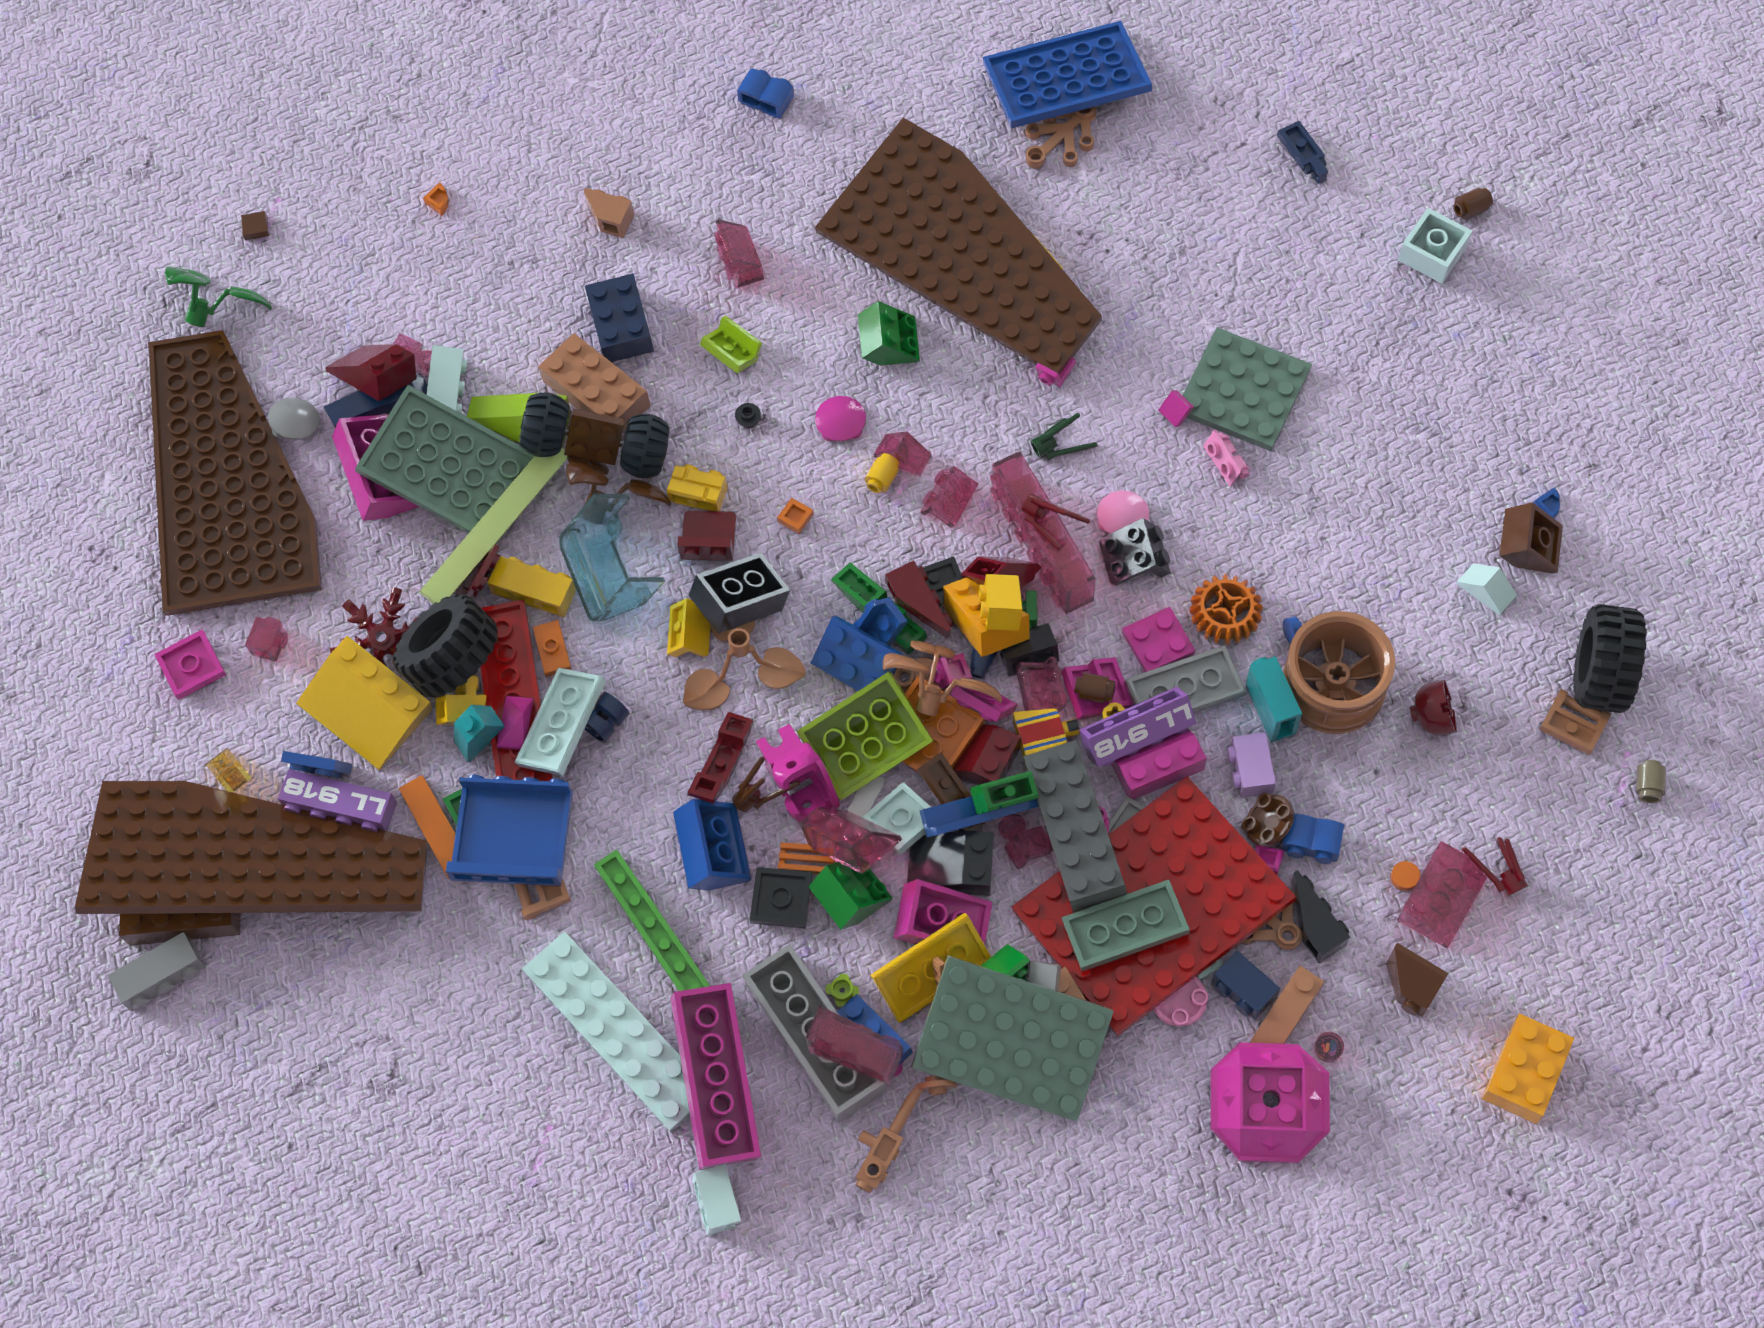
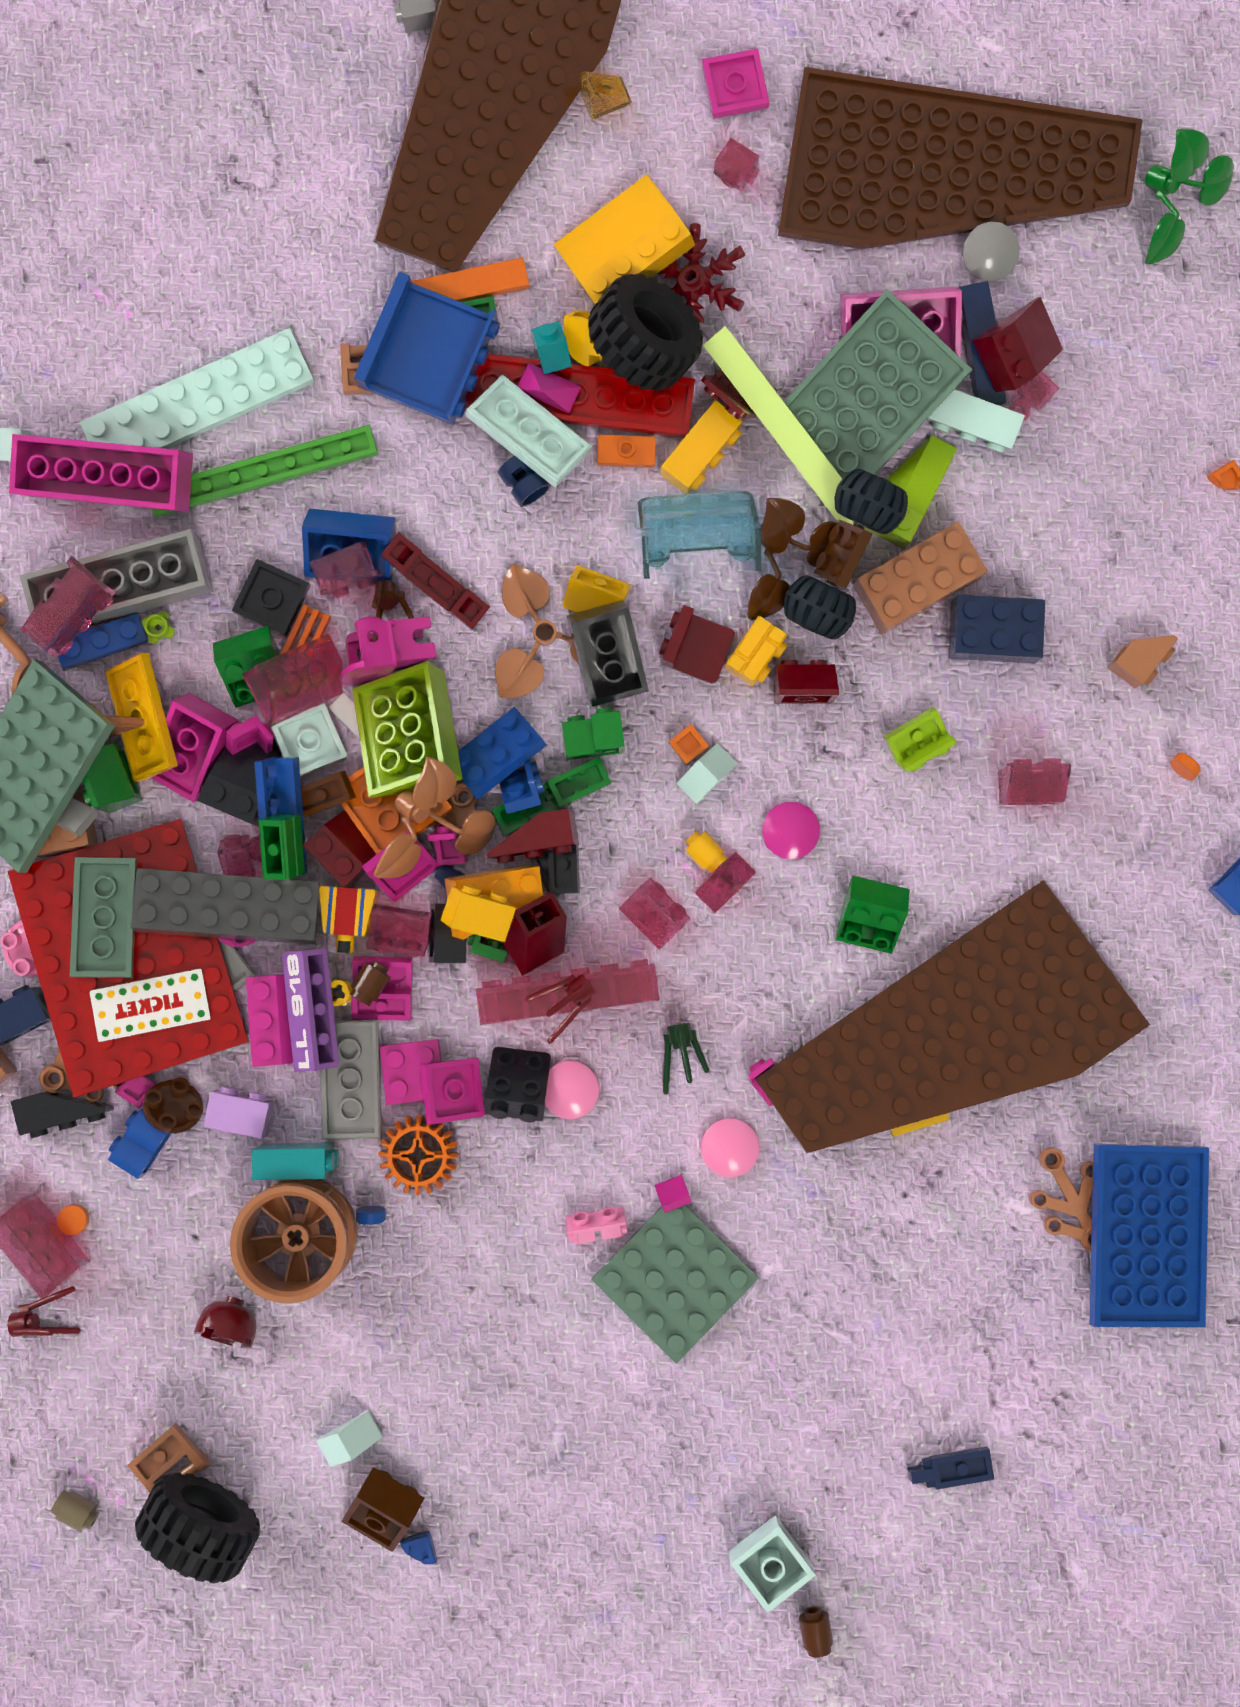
camera: 100 degrees right, 20 degrees up
medium lavender brick [277,769,397,832] -> none
blue plate [281,751,353,778] -> none
black plate [735,403,761,428] -> none
none -> white sticker [90,969,210,1042]
none -> dark pink bracket [226,716,274,755]
none -> clear pink bracket [310,542,382,599]
none -> dark pink plate [420,1057,485,1124]
none -> green brick [562,707,625,761]
none -> light aqua slope [676,743,738,804]
none -> bright pink dish [701,1118,759,1177]
none -> dark red slope [774,660,839,704]
none -> orange tile [1170,753,1201,781]

